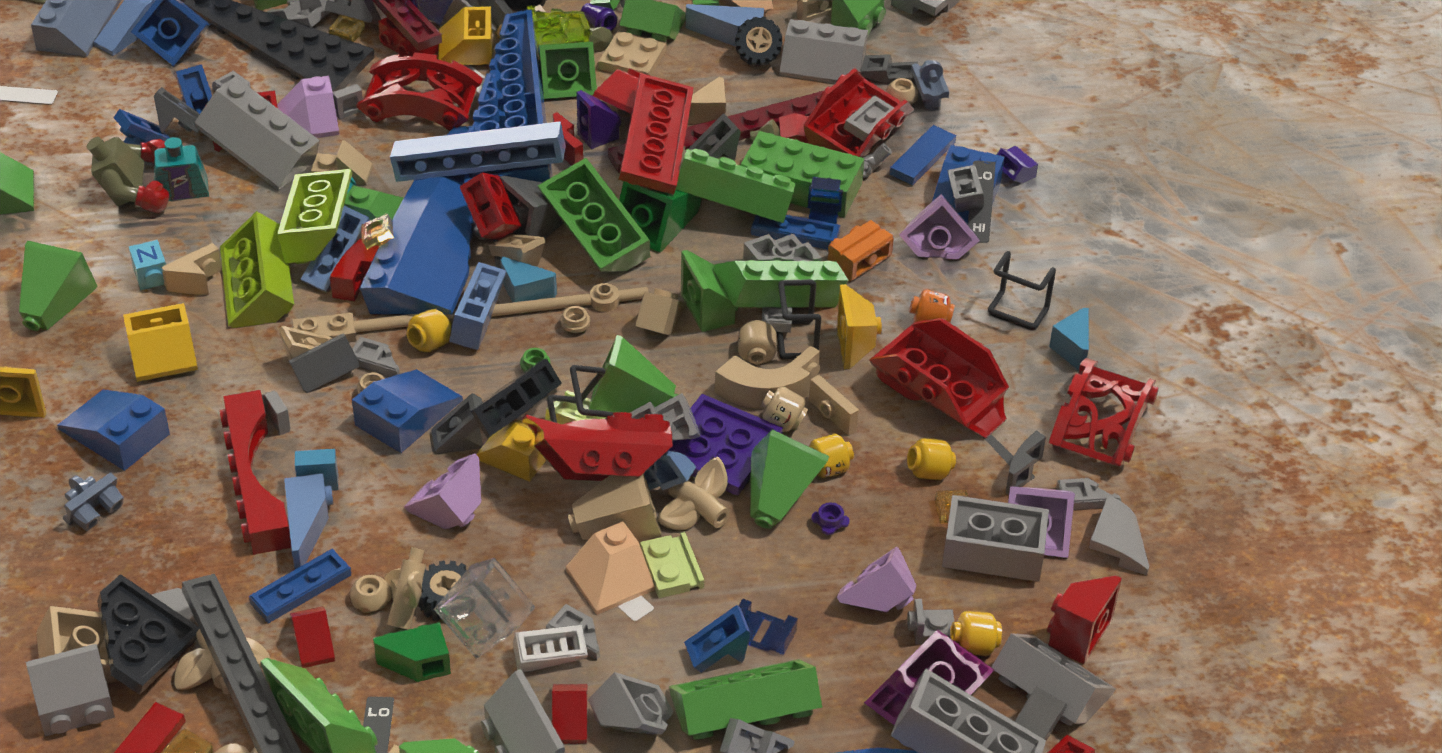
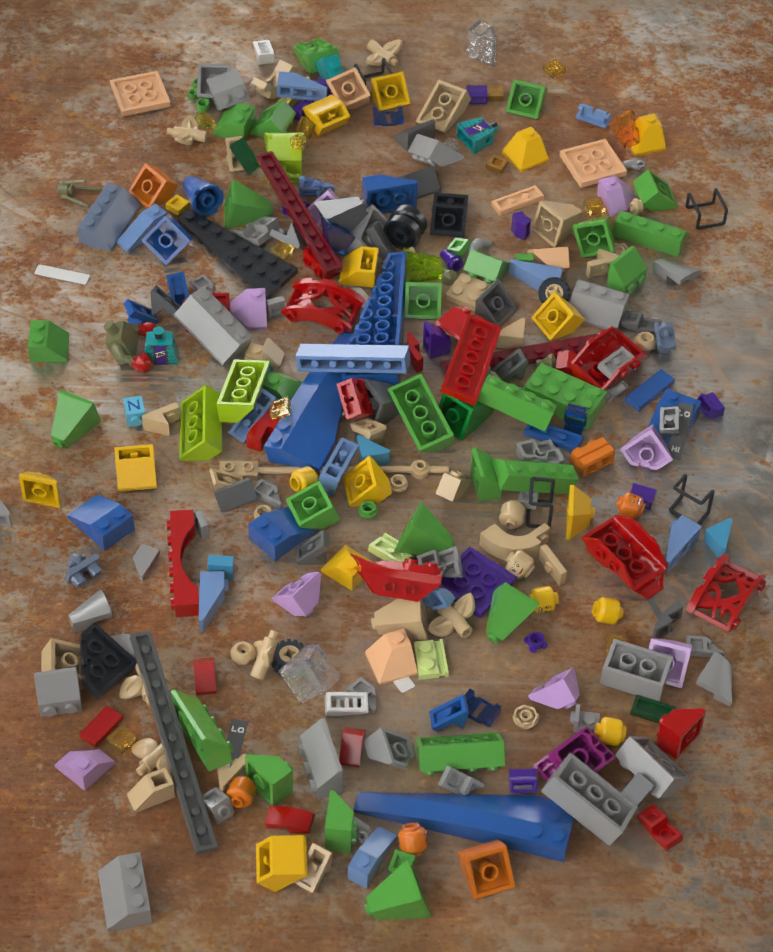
camera: 10 degrees right, 5 degrees up
blue tile [249,548,352,623] -> none
green slope [373,622,451,682] -> none
black slope [471,358,562,438] -> none
black piece [547,365,613,423] -> none
none -> light grey slope [68,590,112,633]
none -> light grey tile [133,544,160,580]
none -> bright green slope [285,481,341,529]
none -> yellow slope [343,456,392,507]
none -> dark grey slope [475,279,518,326]
none -> dark purple piece [508,769,537,793]
none -> tan plate [513,705,539,729]
none -> yellow slope [531,291,585,341]
none -> dark purple piece [630,483,657,510]
none -> dark green tile [630,694,676,723]
none -> medium blue slope [665,515,702,574]

